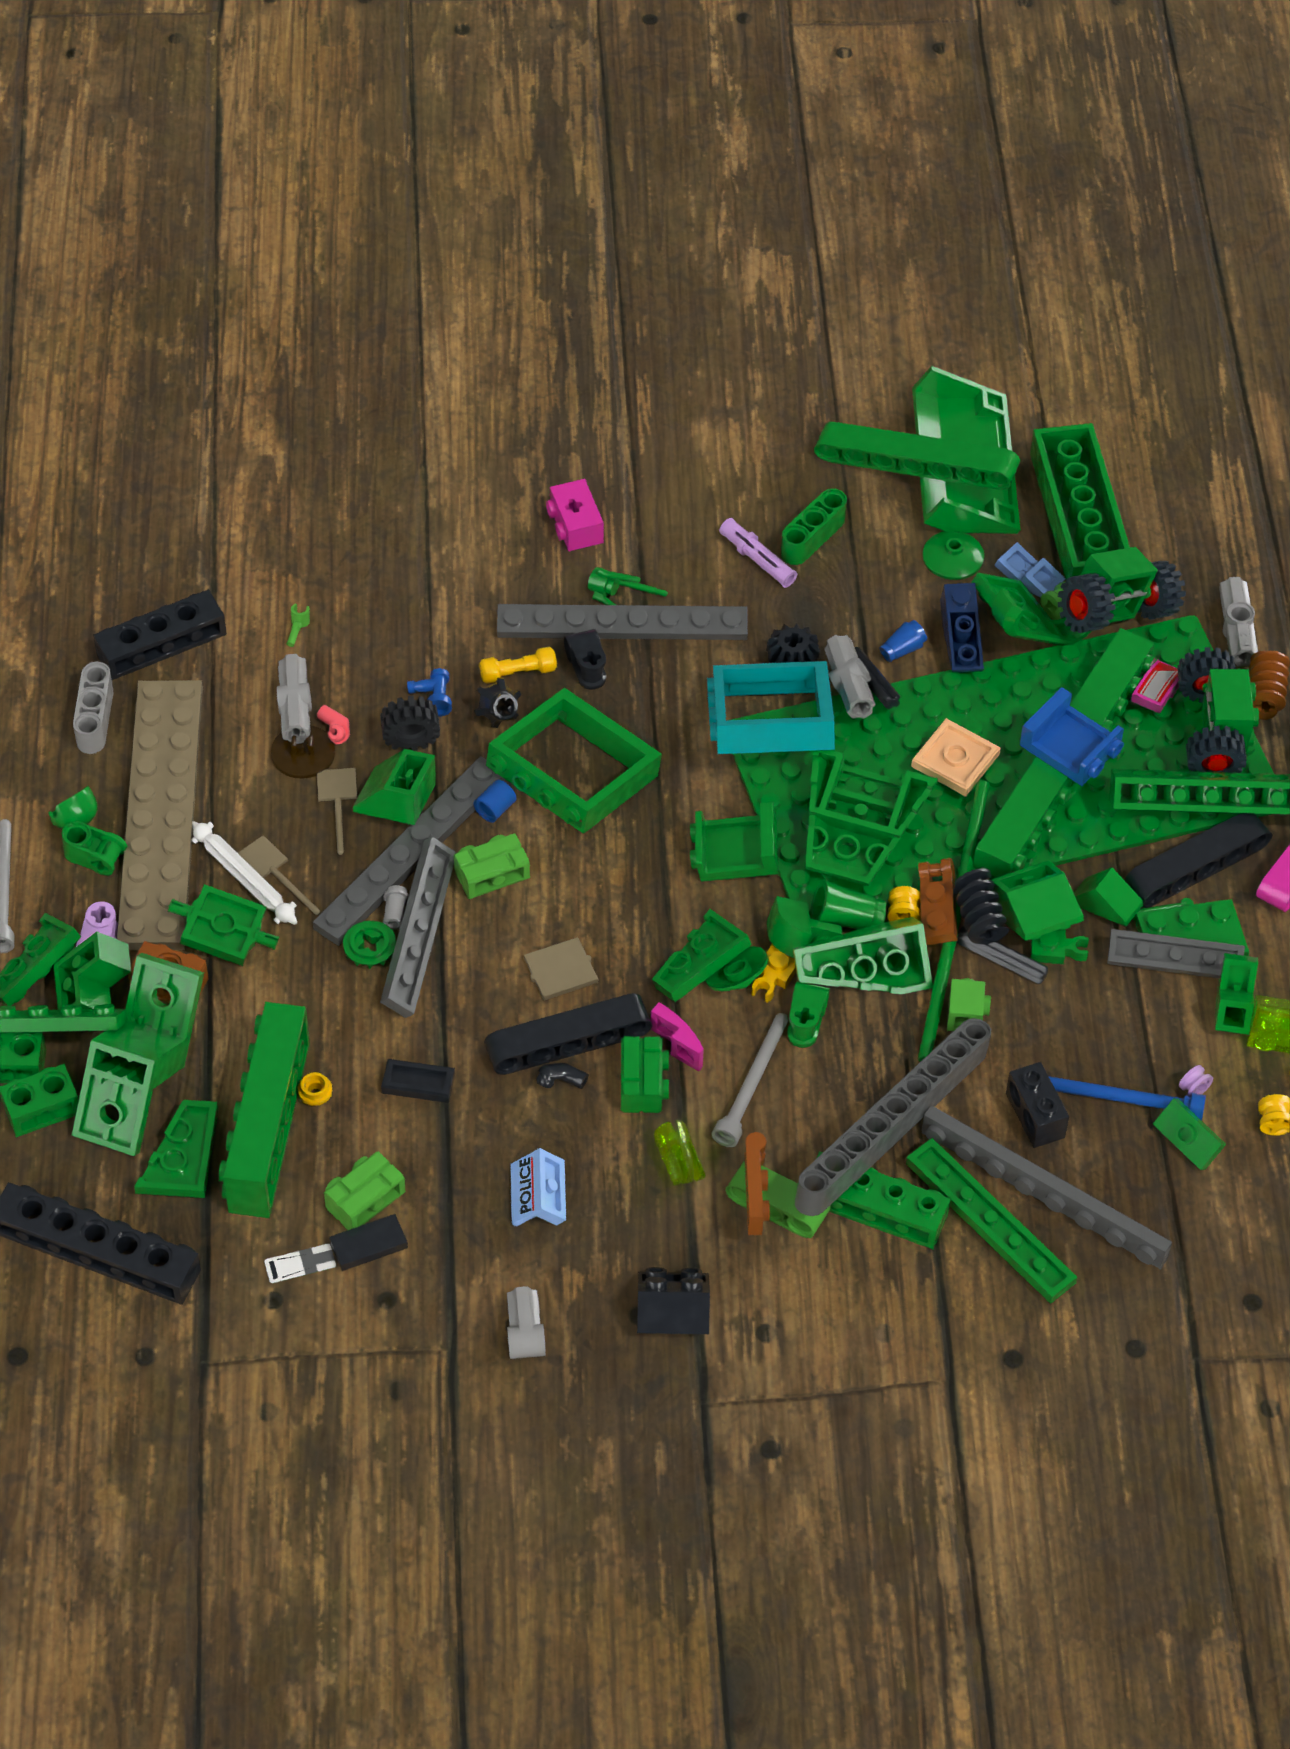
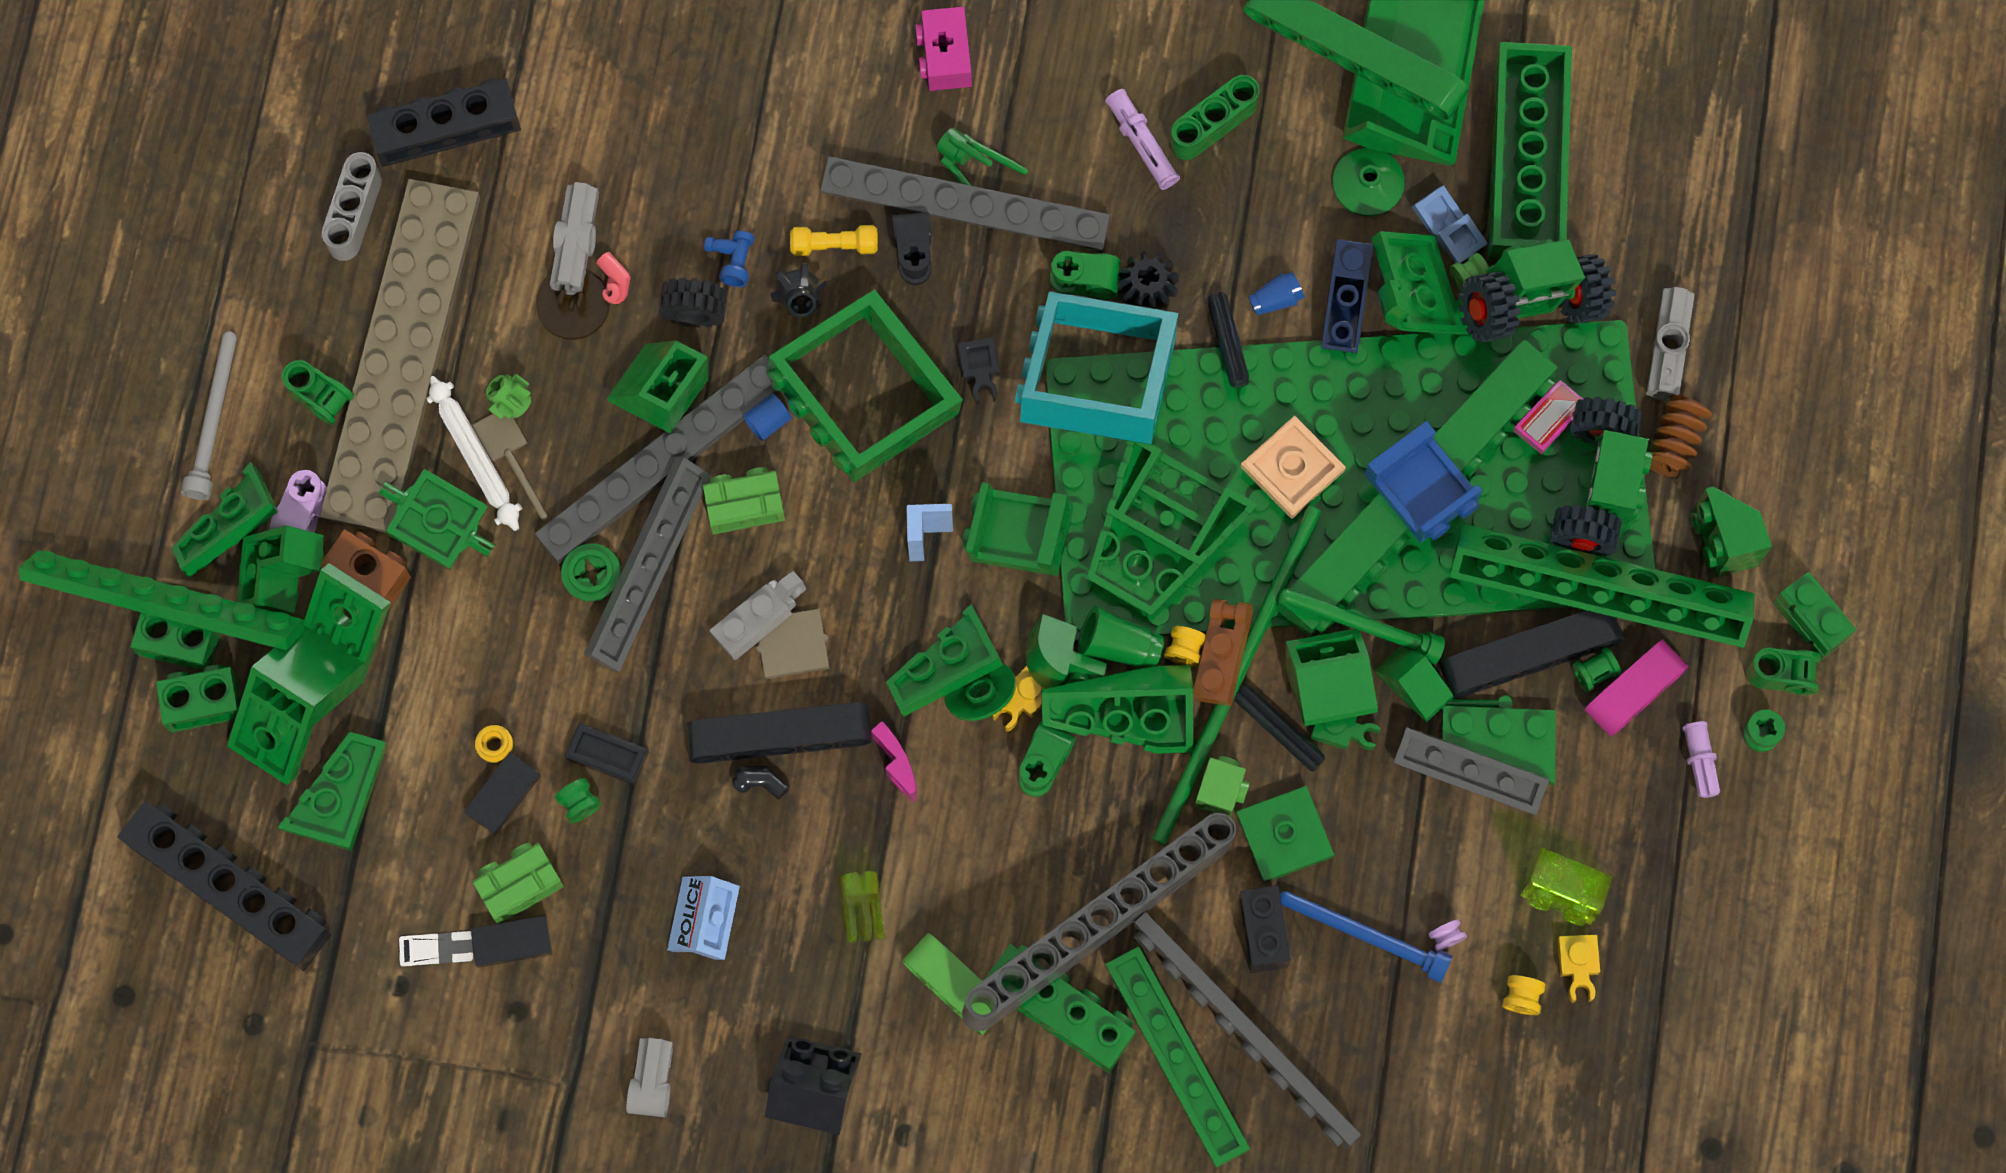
camera: 15 degrees right, 20 degrees up
green hair [48,785,98,830] -> none
green brick [219,1002,310,1218] -> none
bright green hand [286,604,310,647] -> none
dark tan piece [317,768,357,855] -> none
light grey pin [383,885,409,930] -> none
green brick [621,1036,669,1113] -> none
light grey piece [712,1013,788,1147] -> none
dark orange plate [744,1132,770,1235] -> none
light grey piece [825,635,875,719] -> none
black piece [952,868,1010,944] -> none
green plate [1153,1098,1226,1170] -> none
green brick [1215,953,1258,1035] -> none
none -> black tile [464,752,541,836]
none -> bright green gear [486,374,531,419]
none -> green wheel [554,778,602,824]
none -> light grey hinge [709,571,806,660]
none -> light blue panel [907,504,953,561]
none -> black plate [958,337,1000,405]
none -> green piece [1050,251,1121,300]
none -> green plate [1236,786,1334,883]
none -> green piece [1279,589,1445,665]
none -> green bush [1572,647,1622,693]

